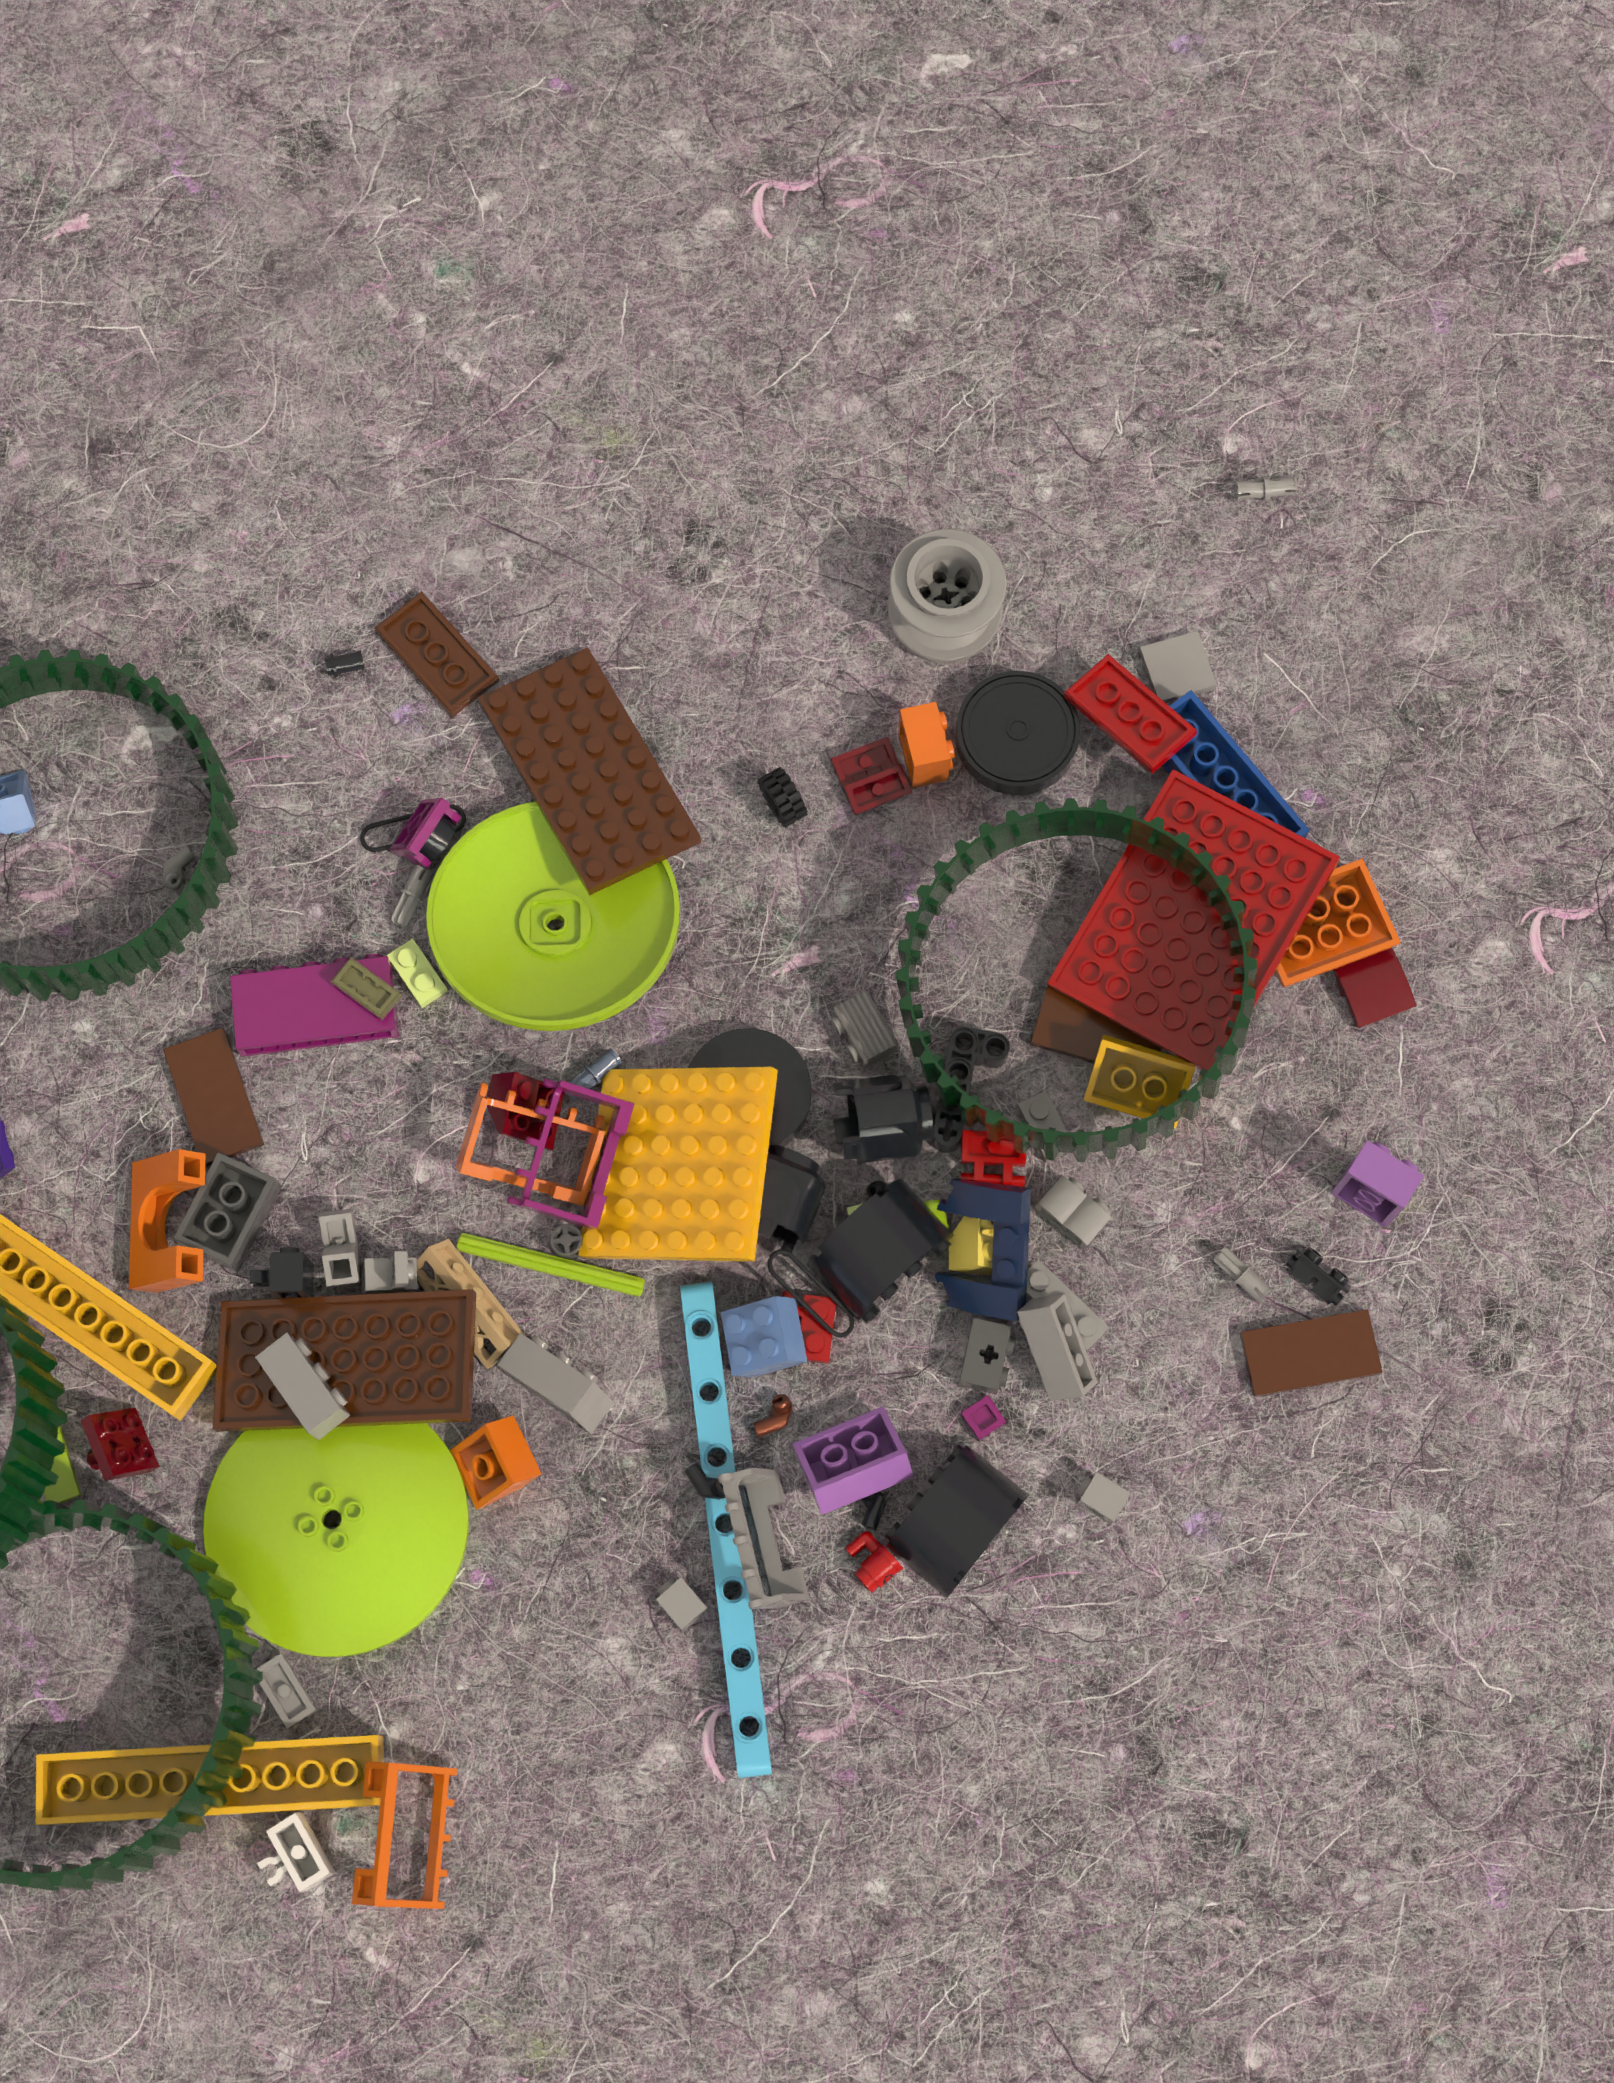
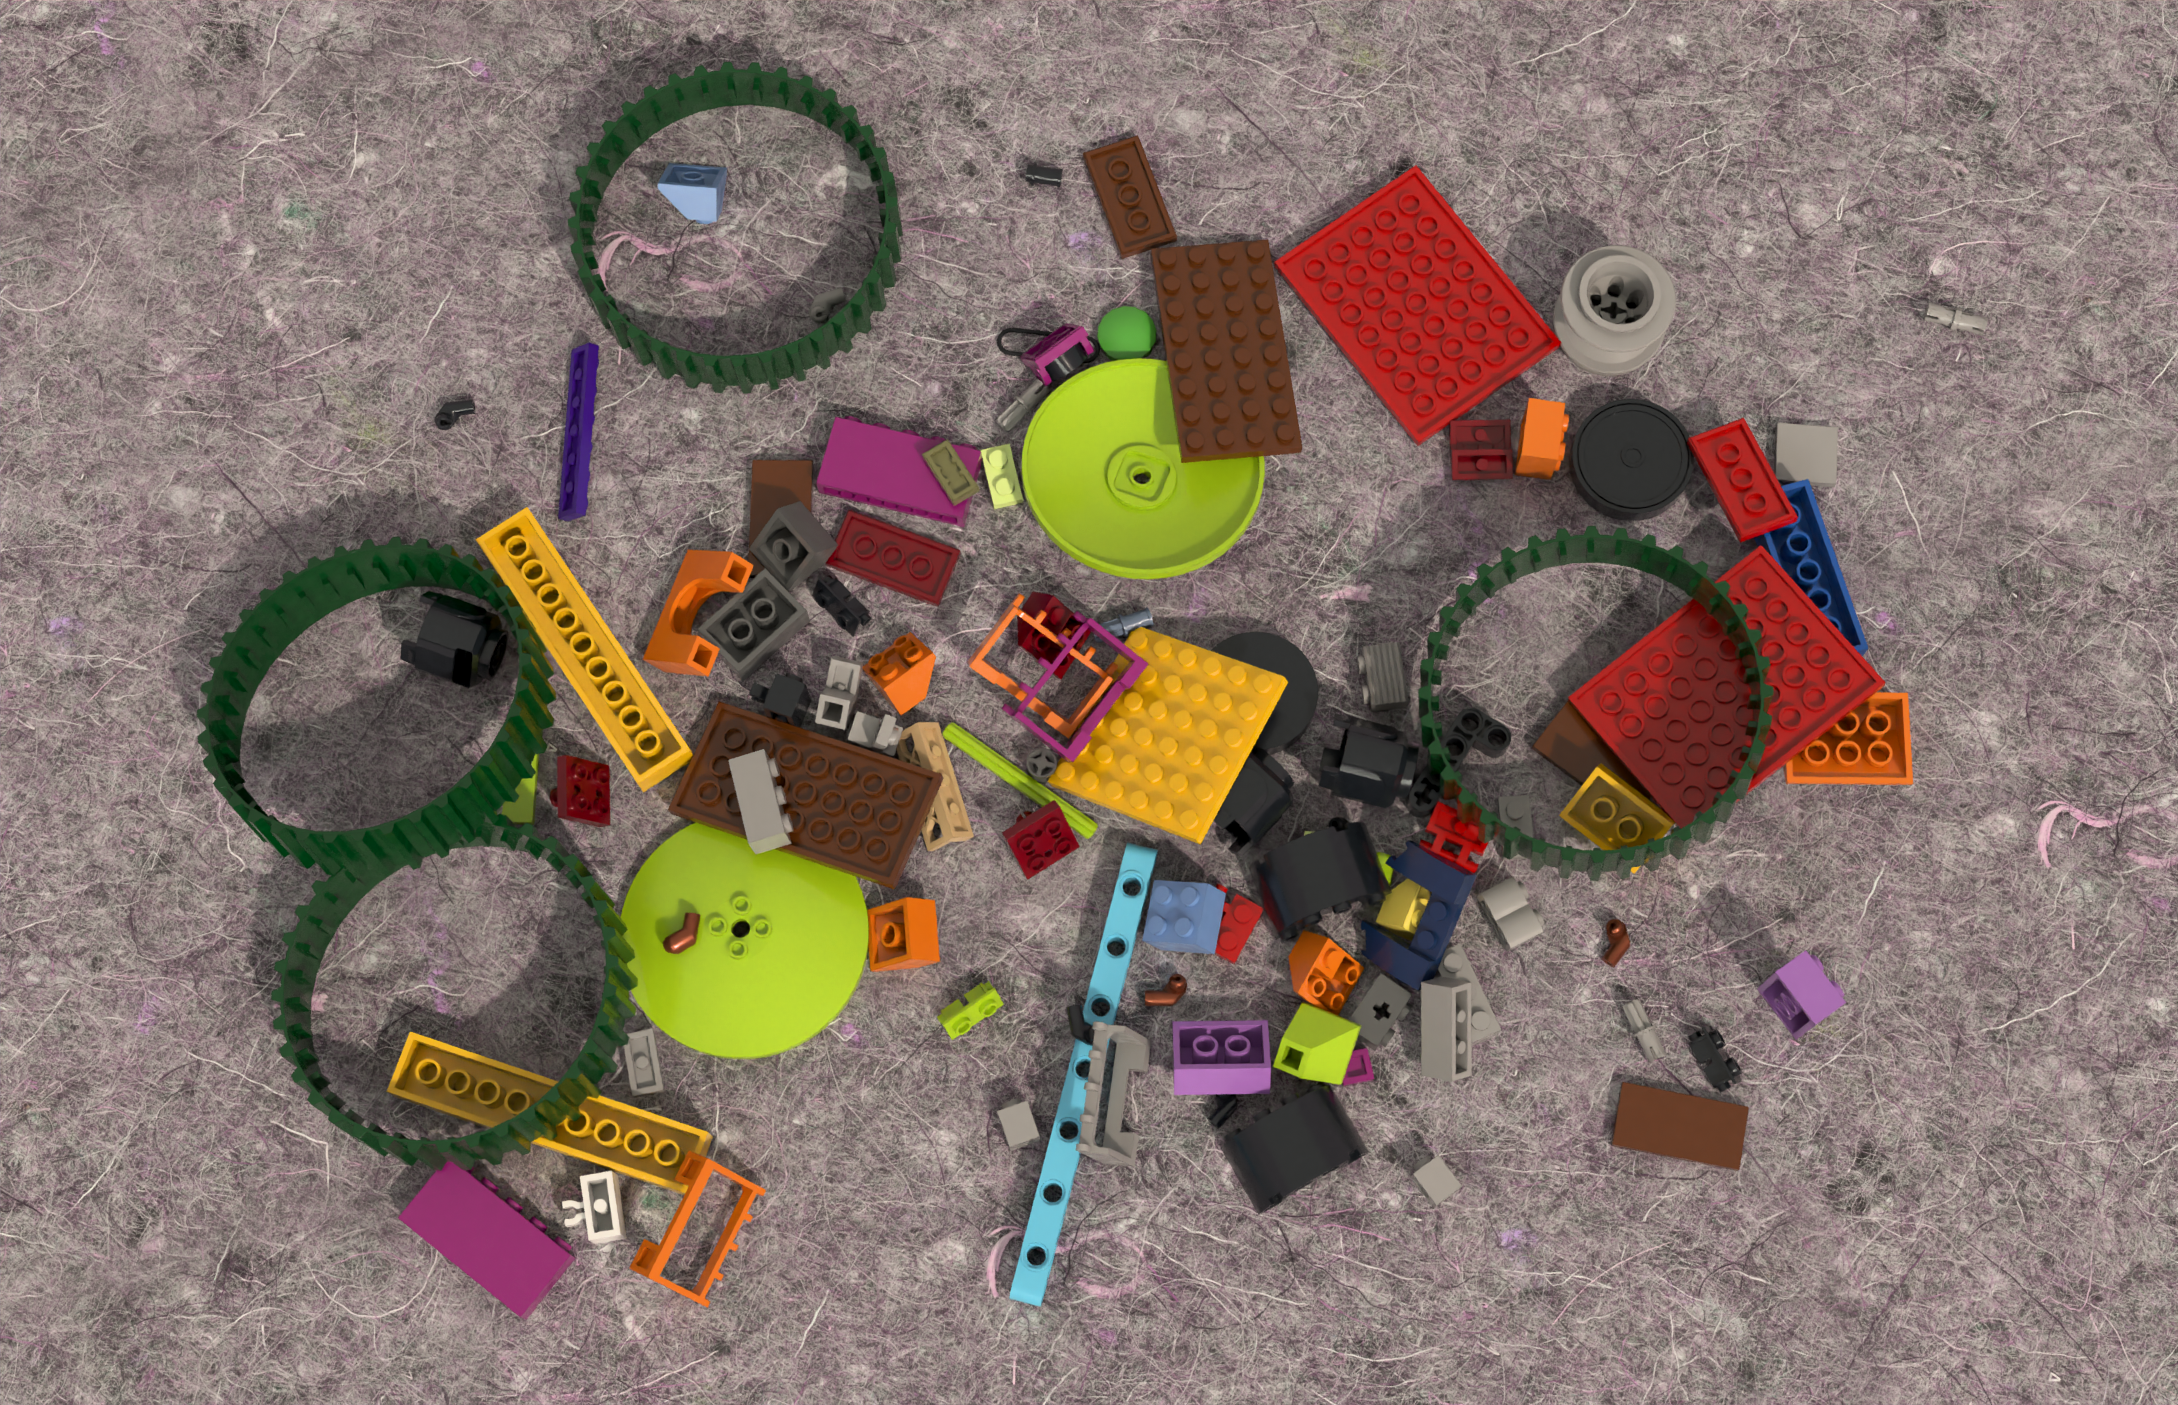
camera: 25 degrees right, 0 degrees up
light grey wedge [497,1333,614,1434] -> none
black tyre [758,767,808,828] -> none
black piece [767,1249,855,1338] -> none
red piece [844,1531,903,1593] -> none
dark red slope [1333,948,1417,1028] -> none
none -> magenta brick [398,1162,576,1320]
none -> copper arm [663,913,700,954]
none -> dark grey slope [749,501,838,592]
none -> black hinge [812,575,871,637]
none -> dark red tile [826,509,961,607]
none -> orange slope [862,632,936,716]
none -> lime hinge [937,981,1004,1040]
none -> dark red plate [1002,800,1080,880]
none -> bright green dish [1097,306,1156,361]
none -> lime slope [1273,1002,1362,1085]
none -> red plate [1274,165,1561,446]
none -> orange slope [1288,930,1365,1015]
none -> copper arm [1601,919,1630,968]

